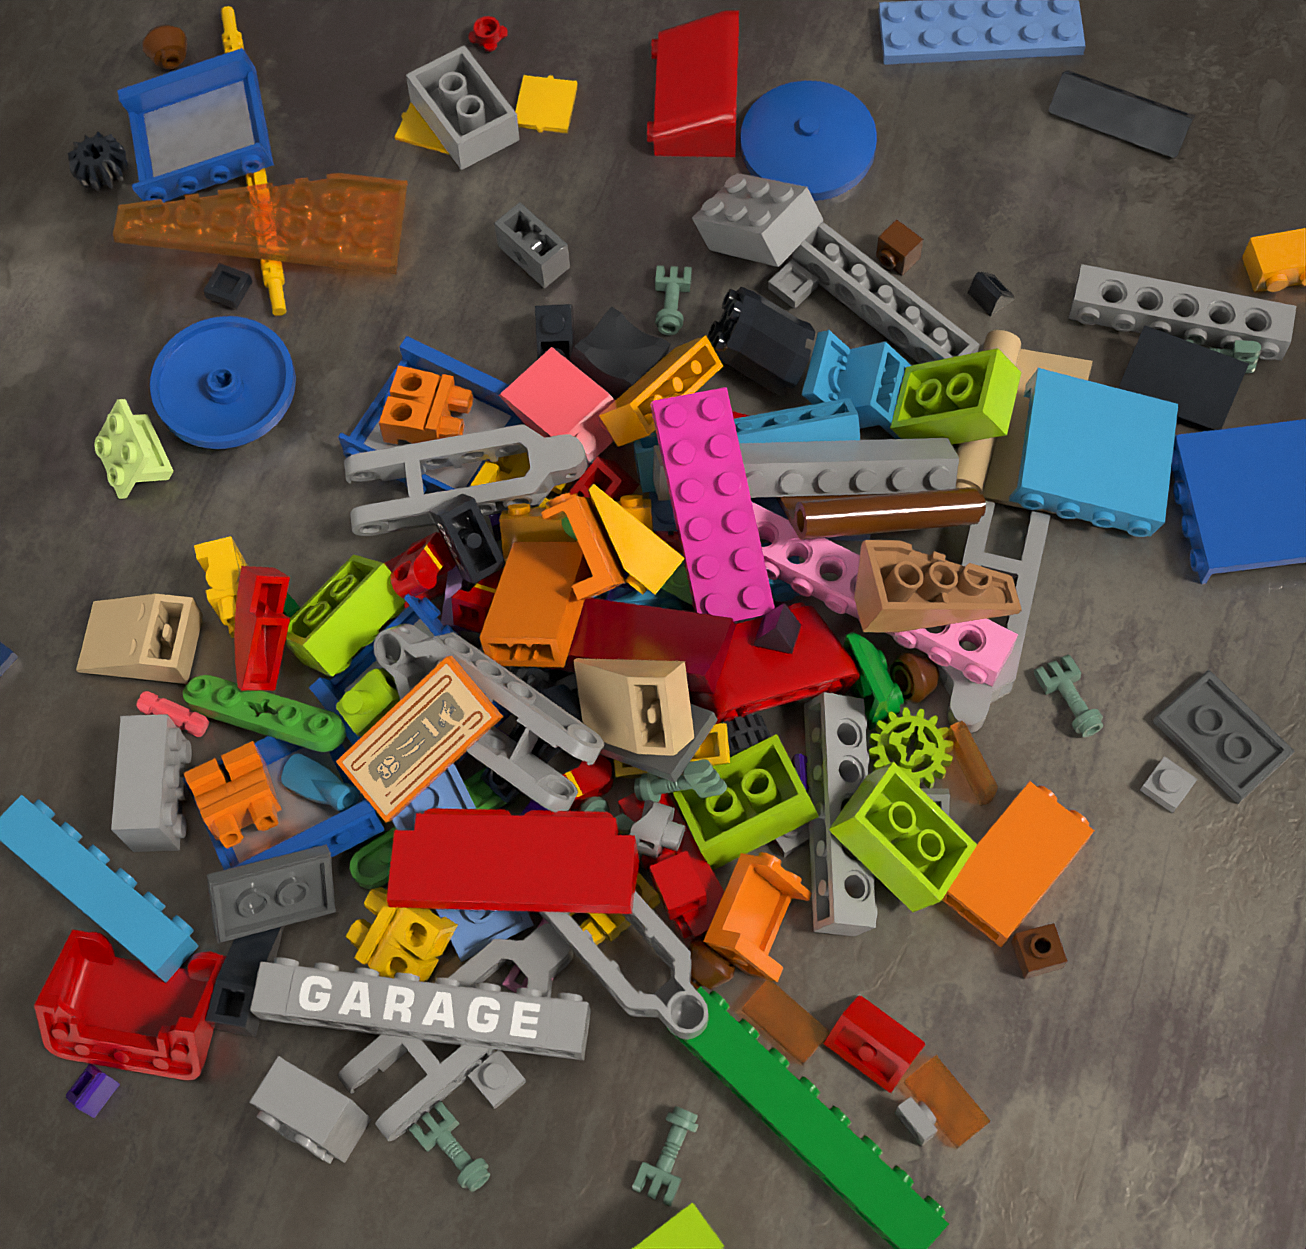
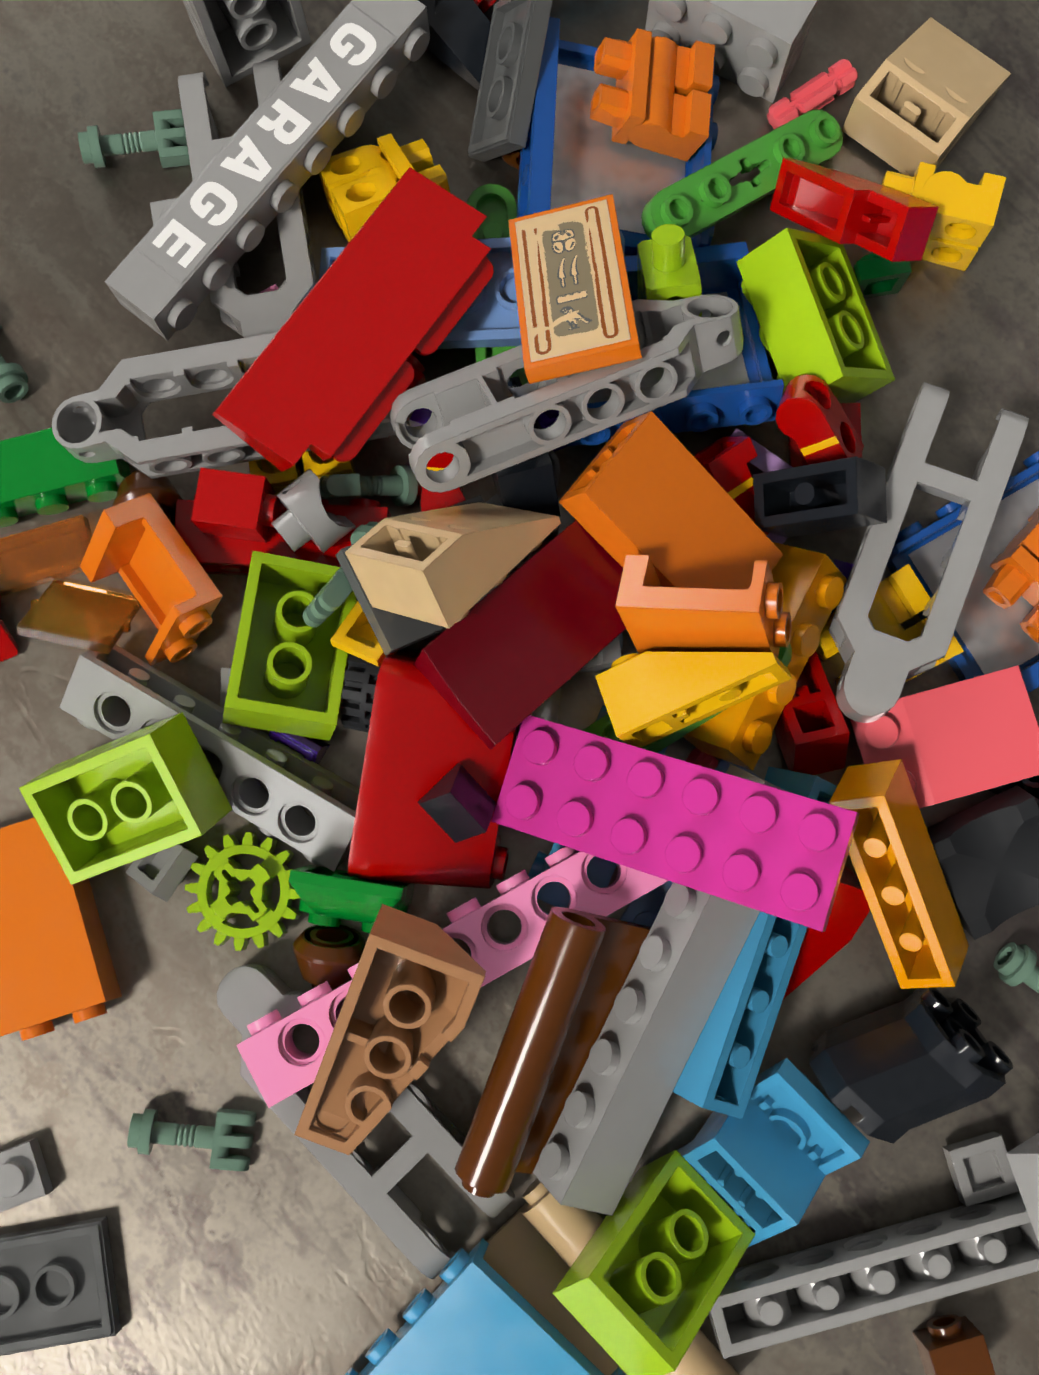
camera: 120 degrees right, 15 degrees up
dark azure piece [281,753,360,813] -> none
clear orange tile [946,721,998,806] -> none
none -> clear orange piece [17,579,142,654]

